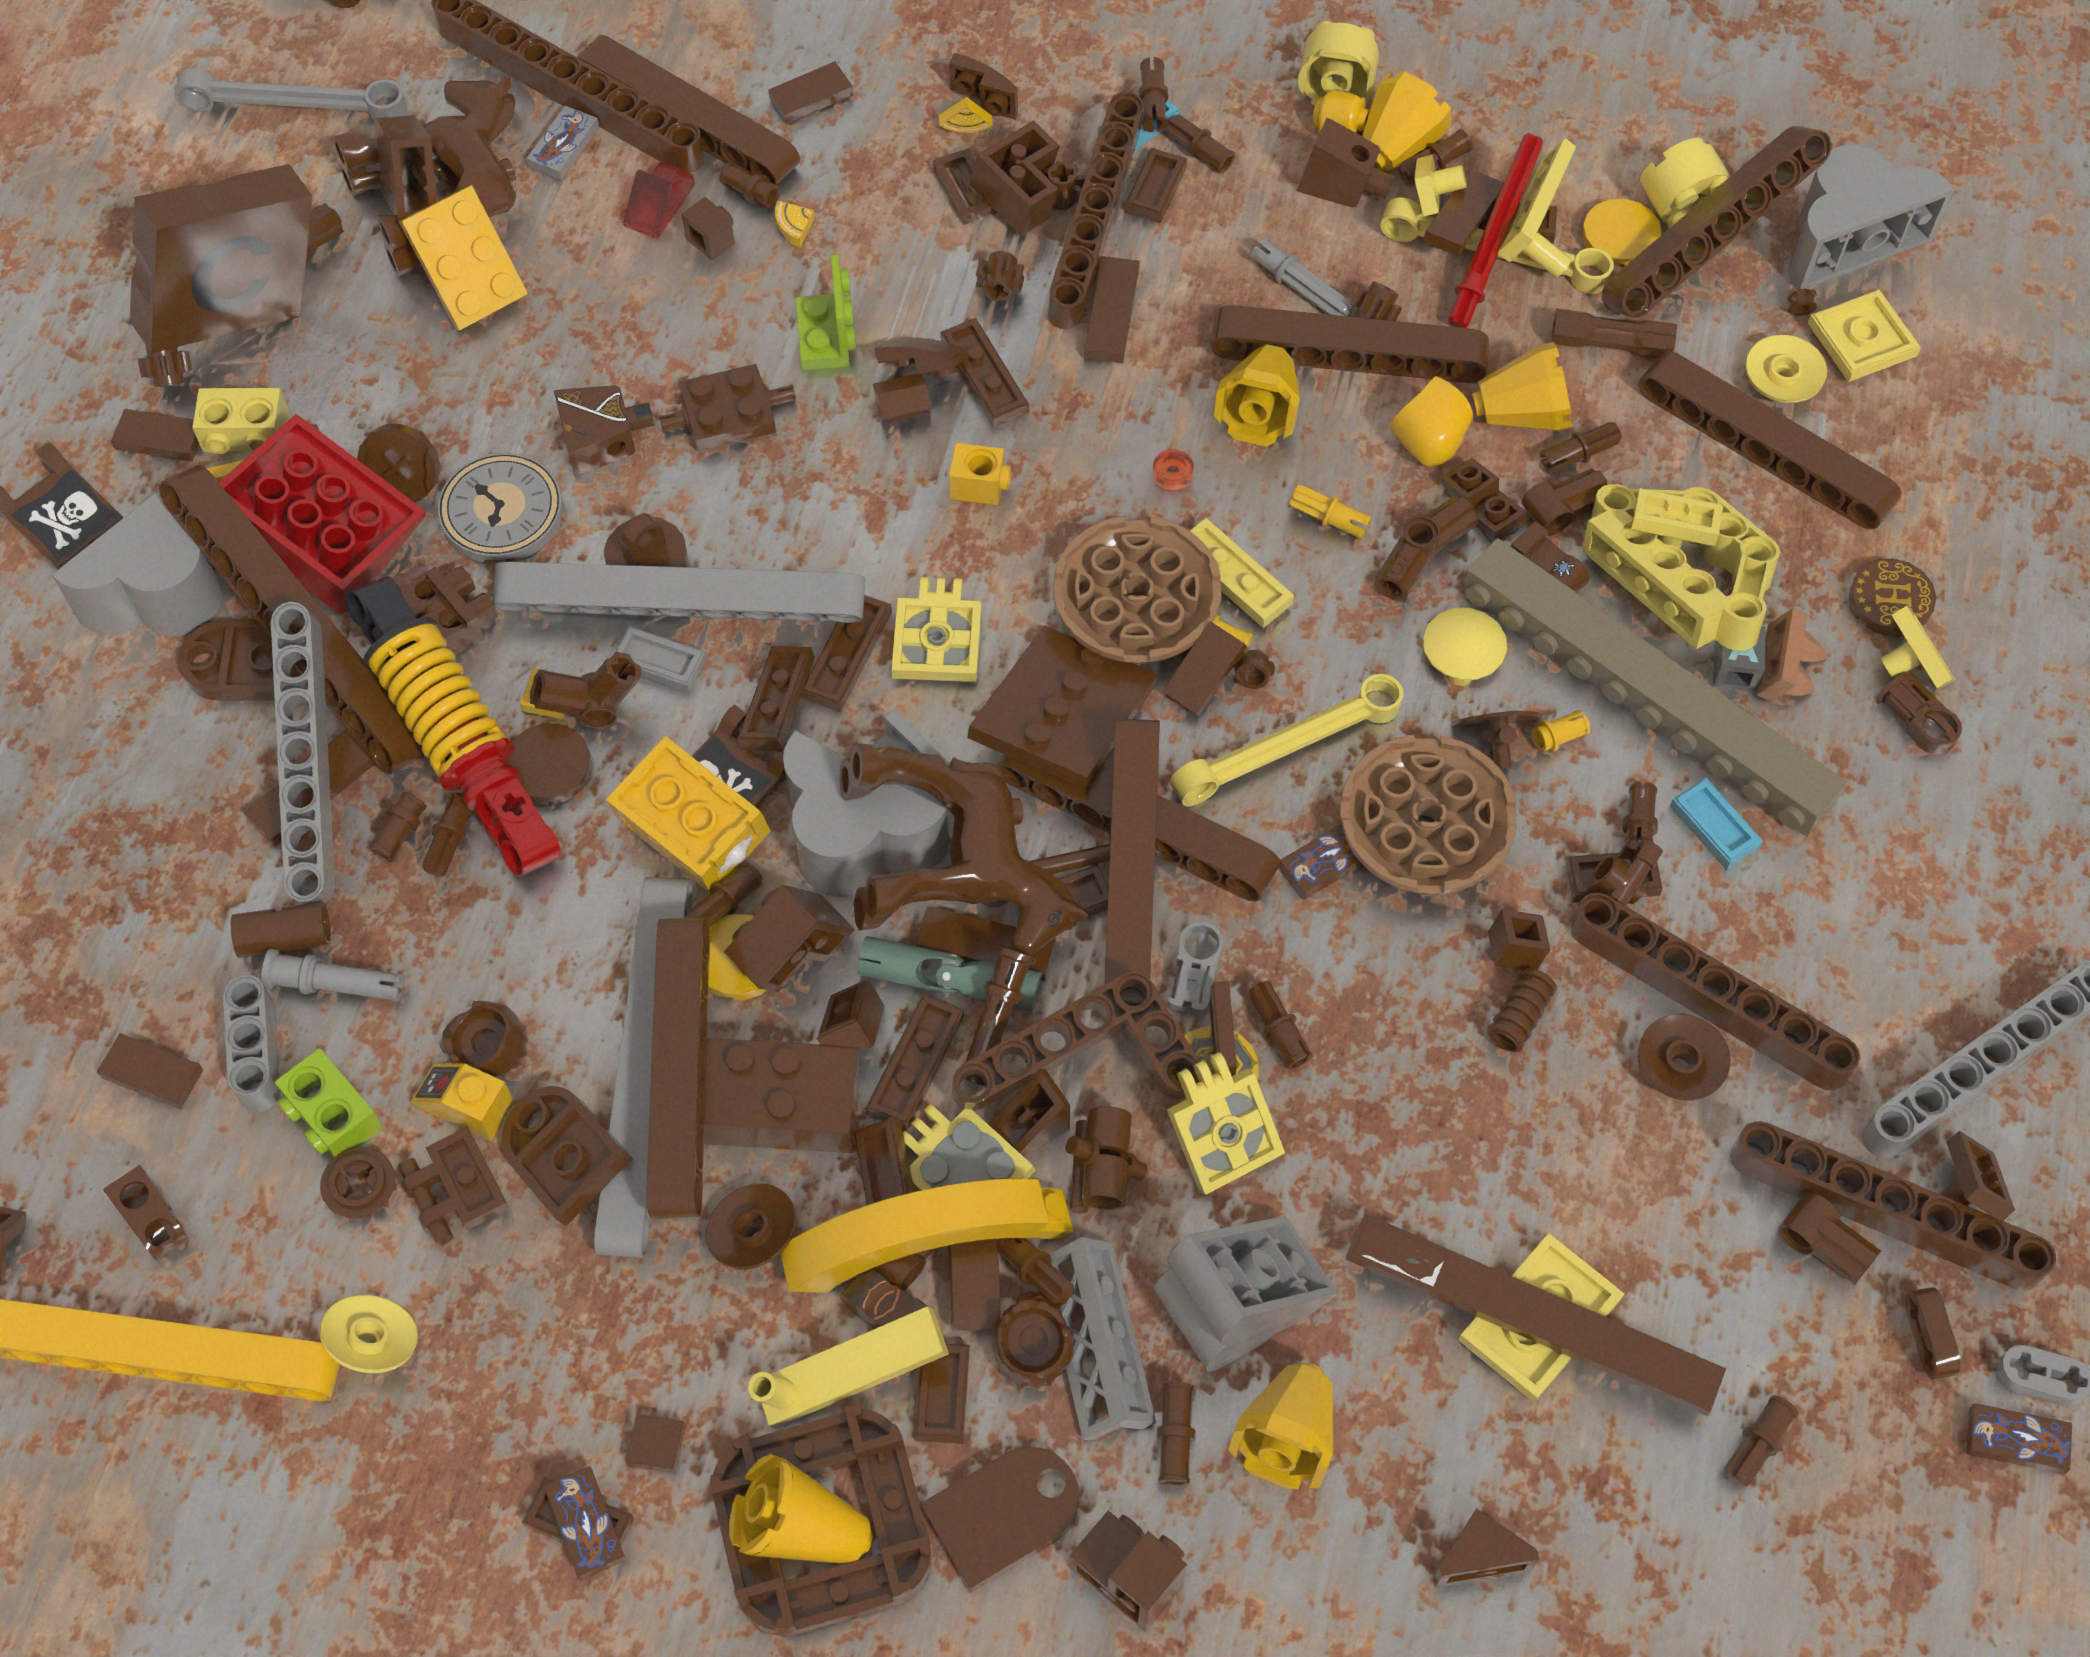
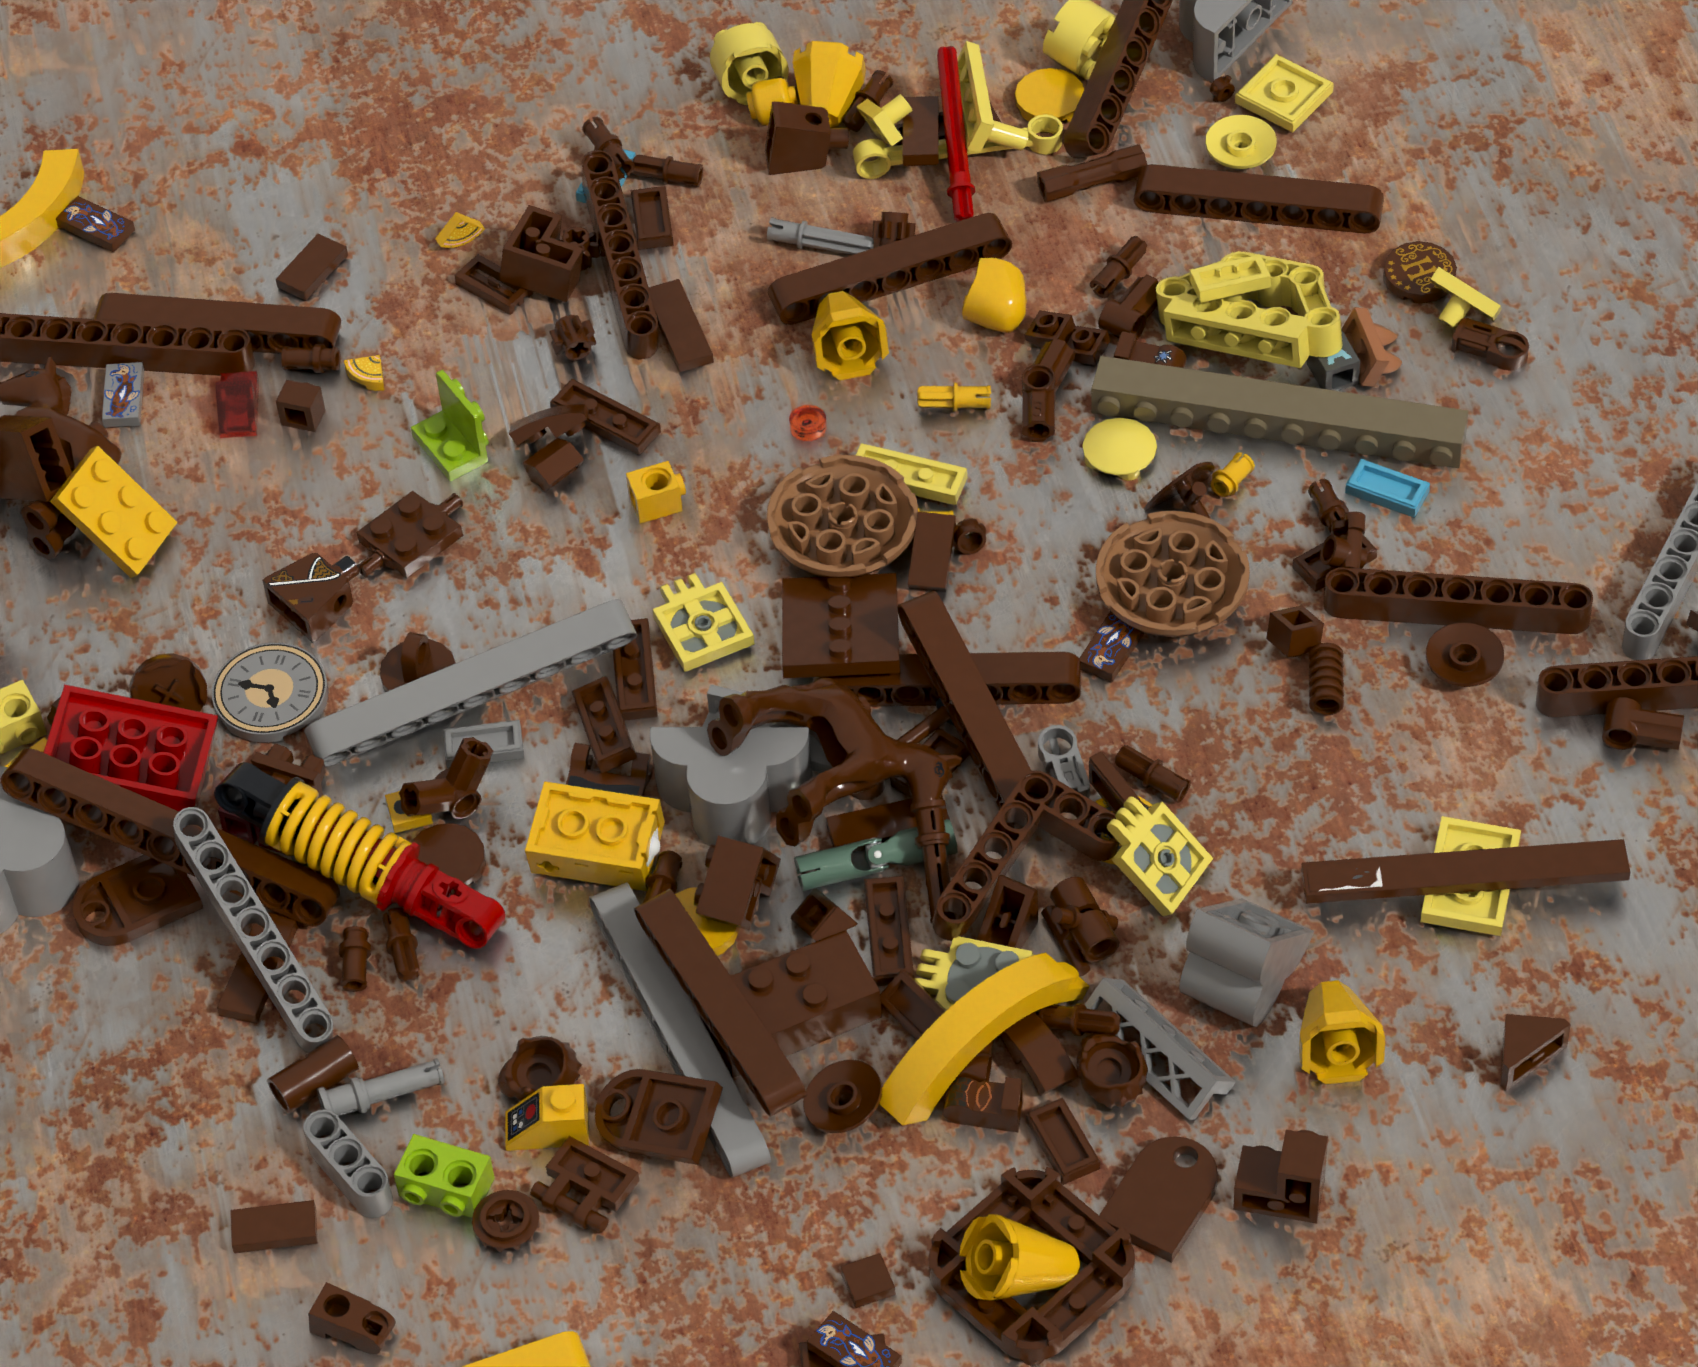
camera: 25 degrees left, 10 degrees down
light yellow dish [320,1295,418,1373] -> none
light yellow piece [748,1306,949,1428] -> none
reddish brown slope [949,53,1018,120] -> none
reddish brown pin [1157,1382,1196,1486] -> none
light yellow piece [1169,674,1403,807] -> none
yellow cone [1472,342,1572,430] -> none
reddish brown axle [1724,1395,1798,1488] -> none

